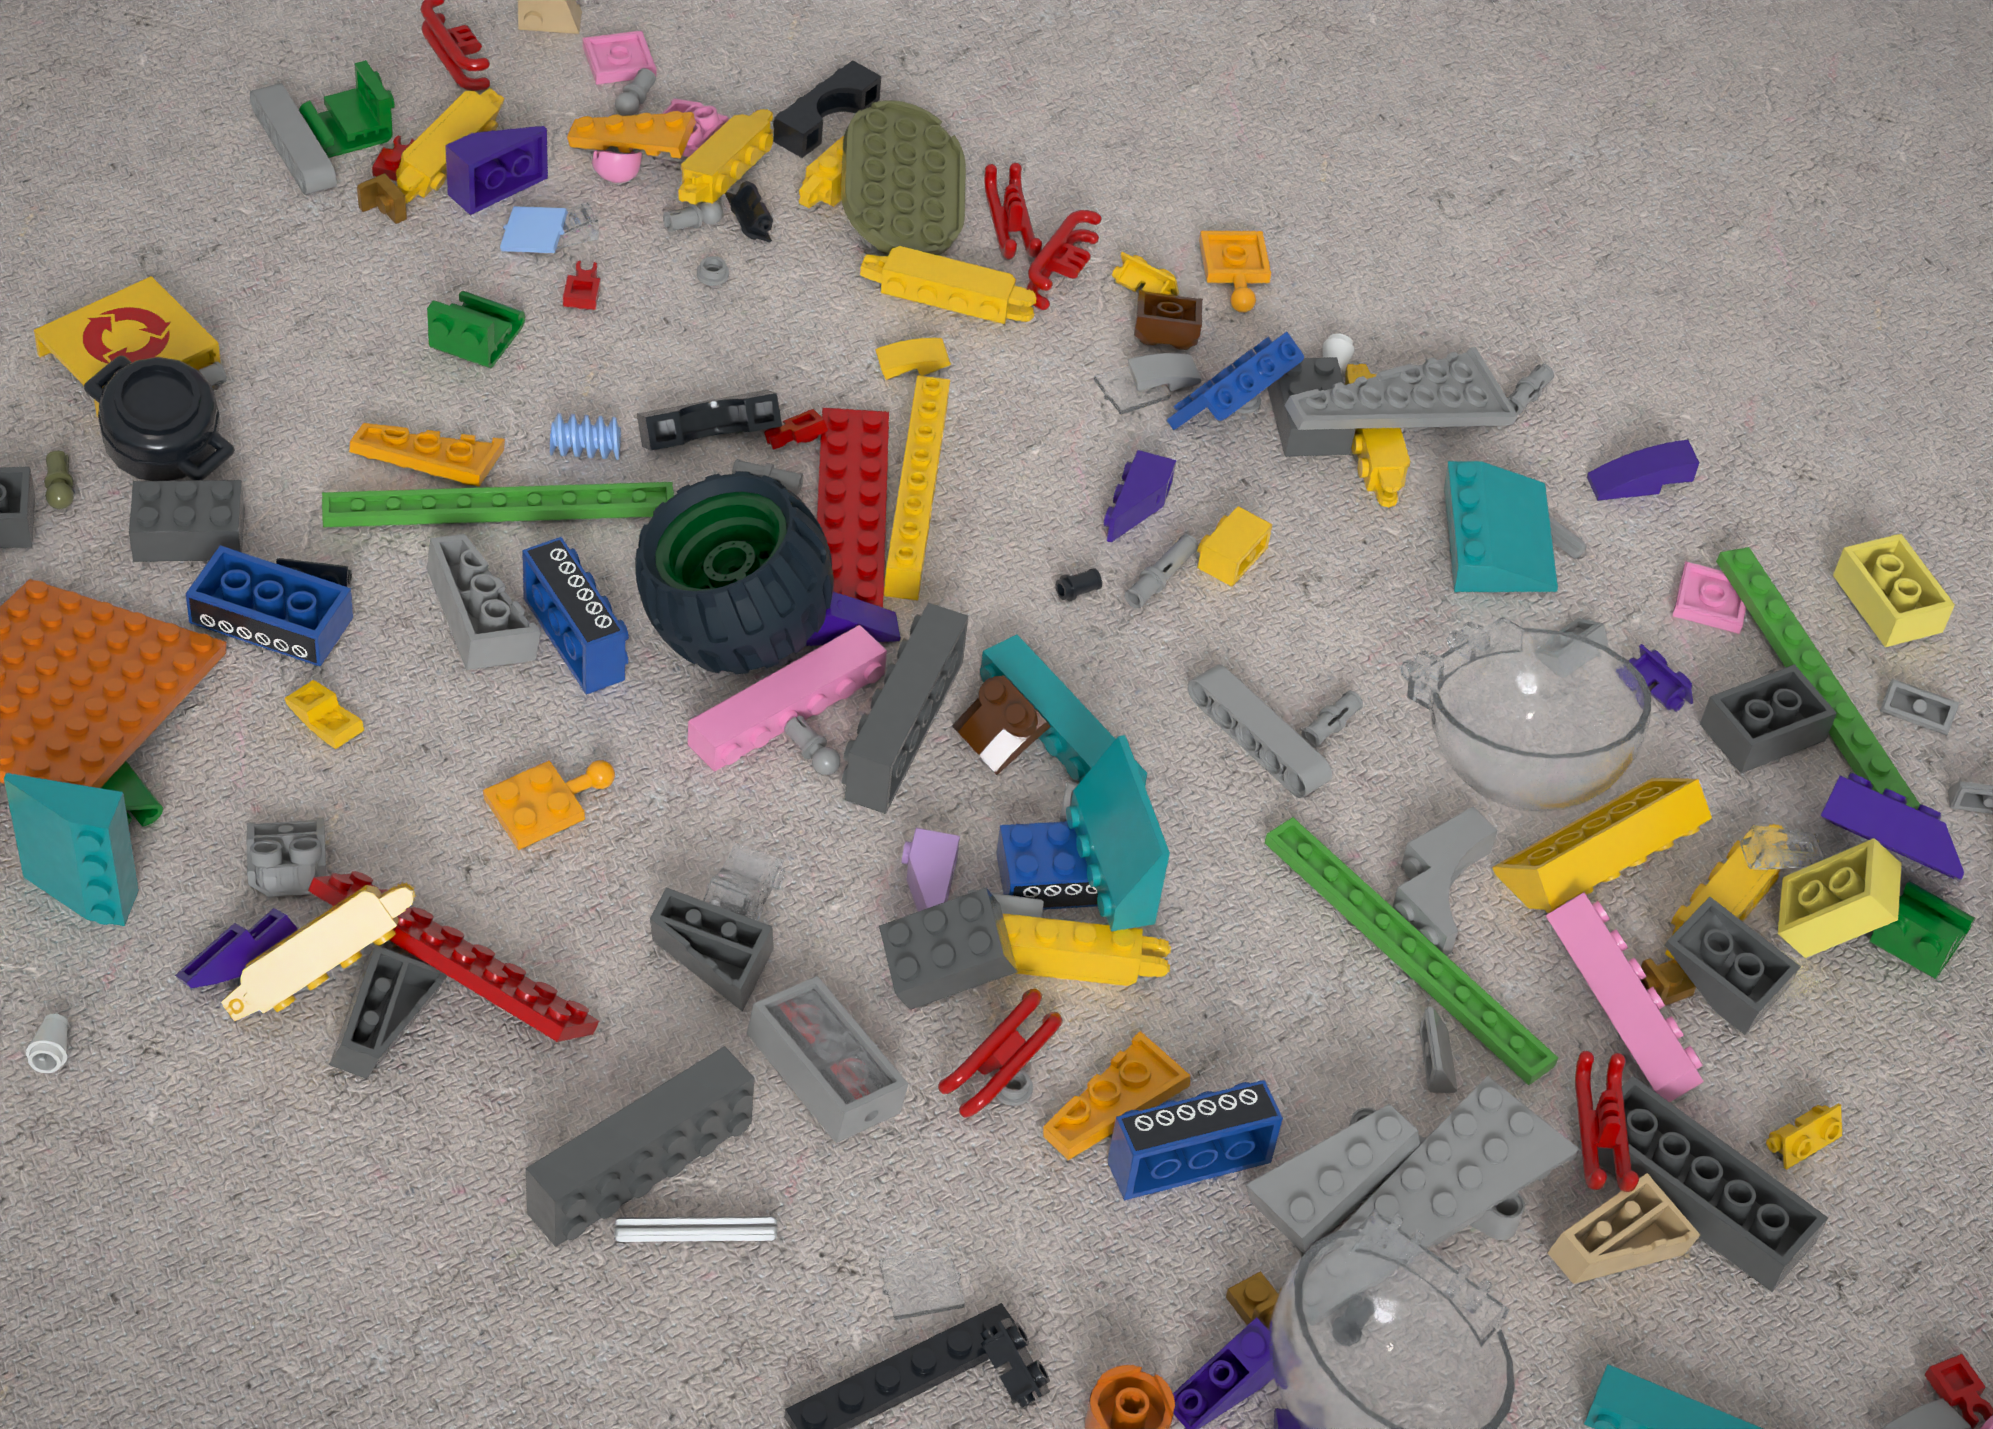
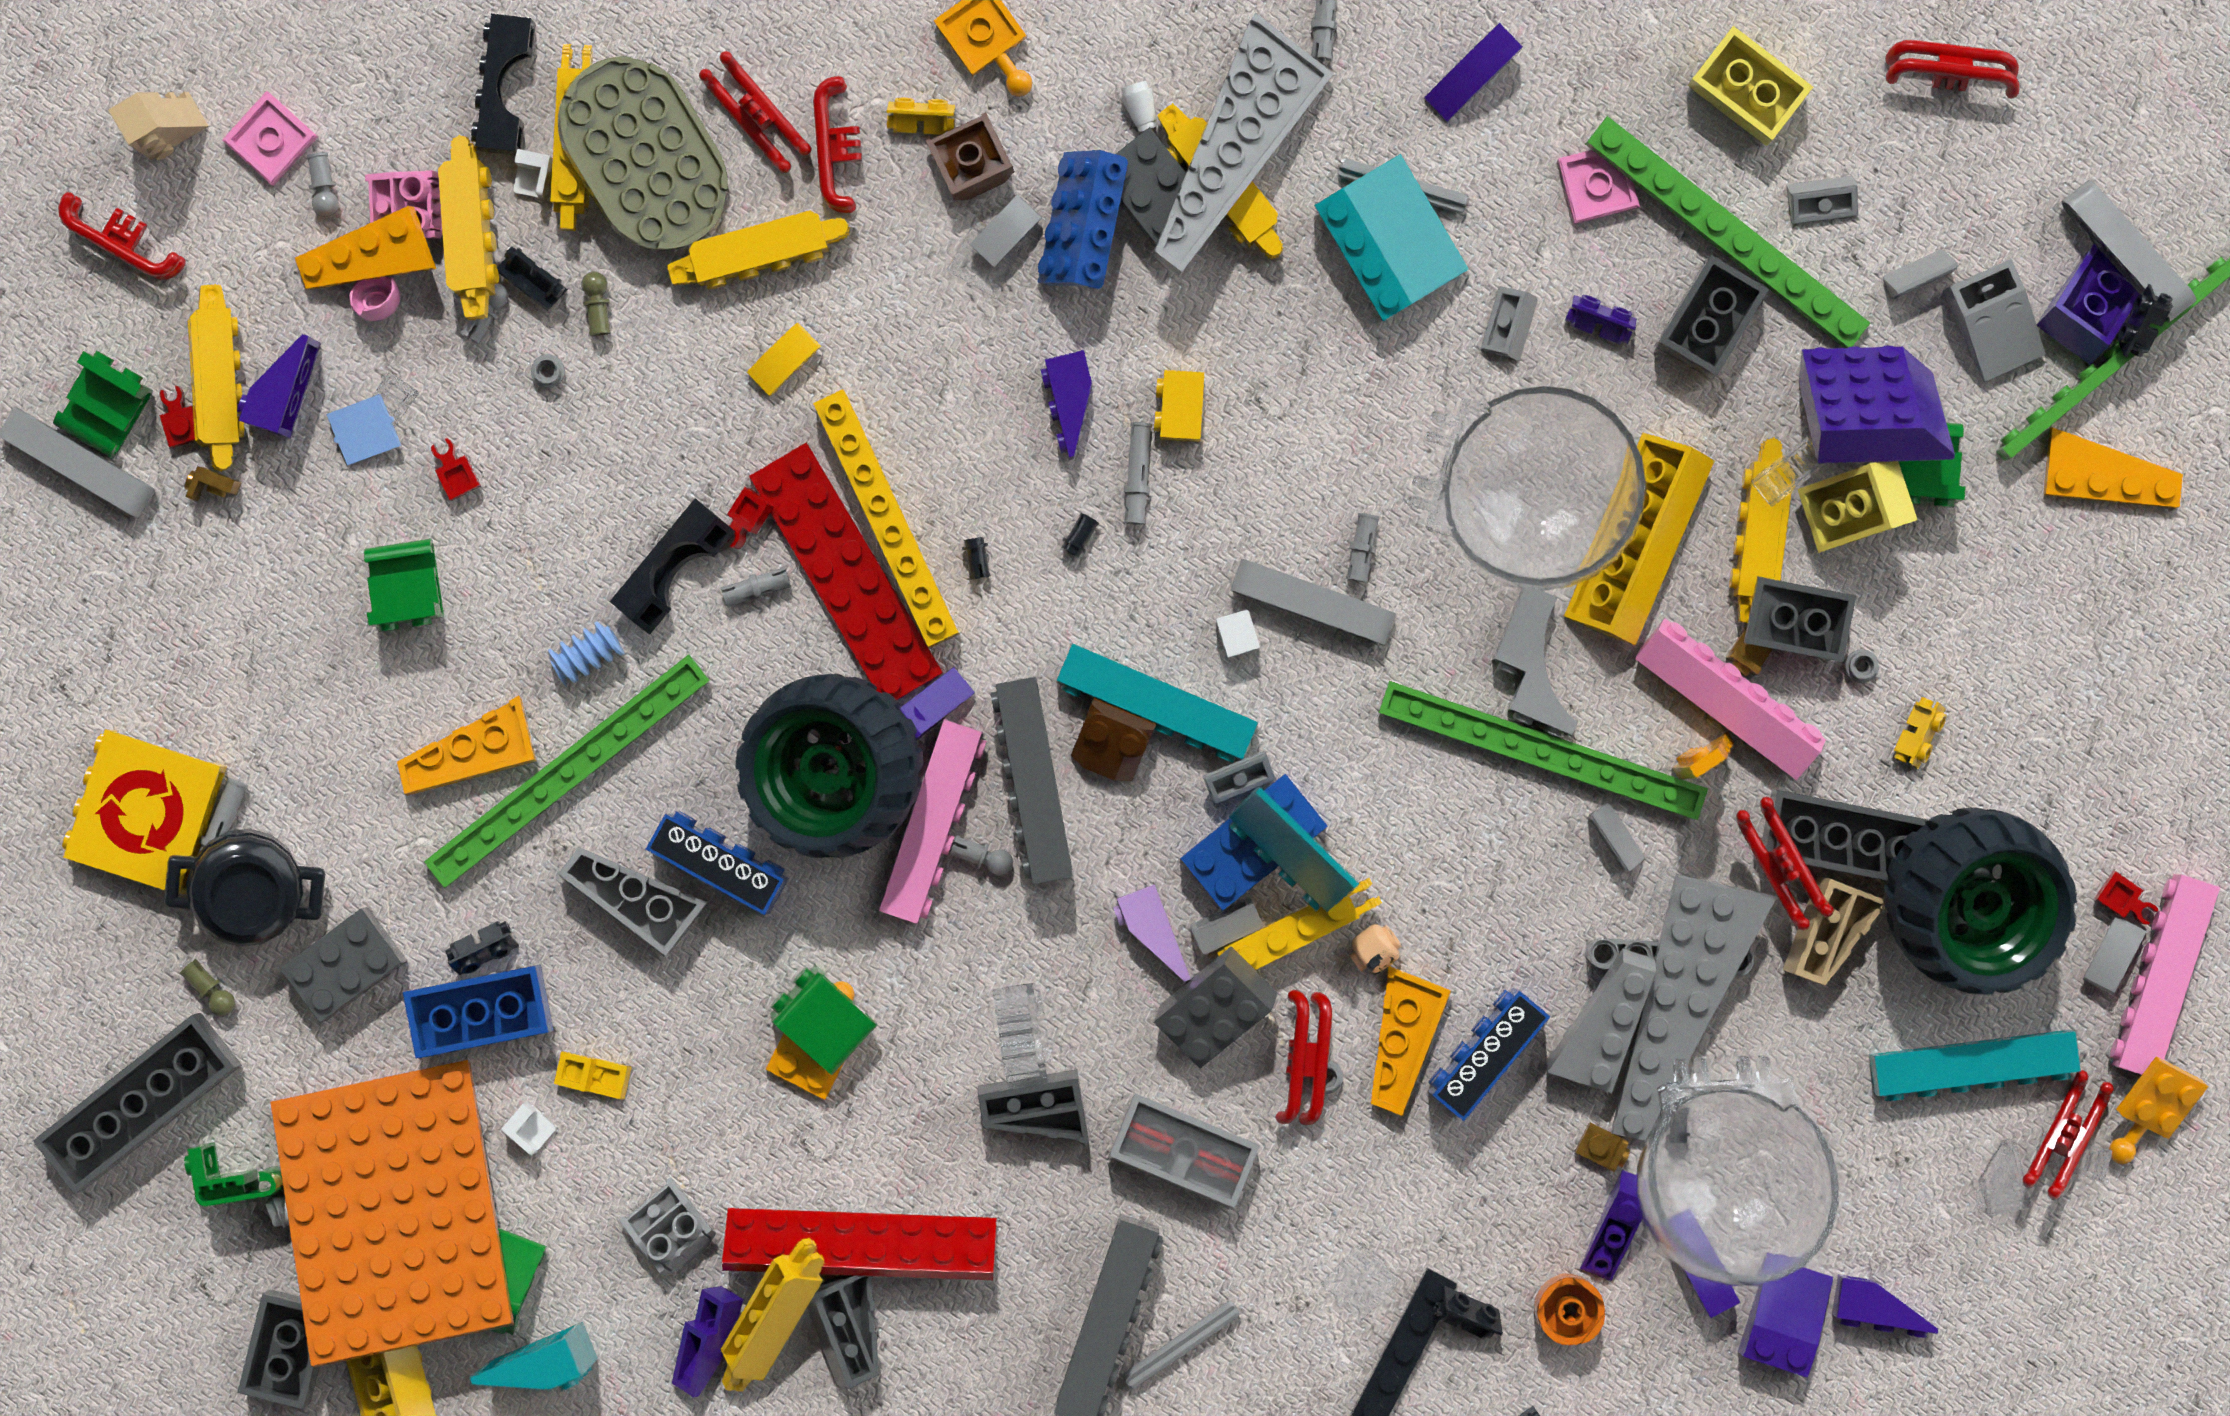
camera: 20 degrees left, 40 degrees up
none -> white panel [501,1102,556,1156]
none -> white panel [513,149,553,199]
none -> olive pin [581,271,611,336]
none -> green piece [770,964,878,1075]
none -> black pin [962,537,991,580]
none -> white panel [1216,610,1260,658]
none -> light nougat head [1350,924,1402,974]
none -> light orange wing [1672,731,1735,779]
none -> light grey plate [1845,649,1879,683]
none -> wheel [1884,808,2077,995]

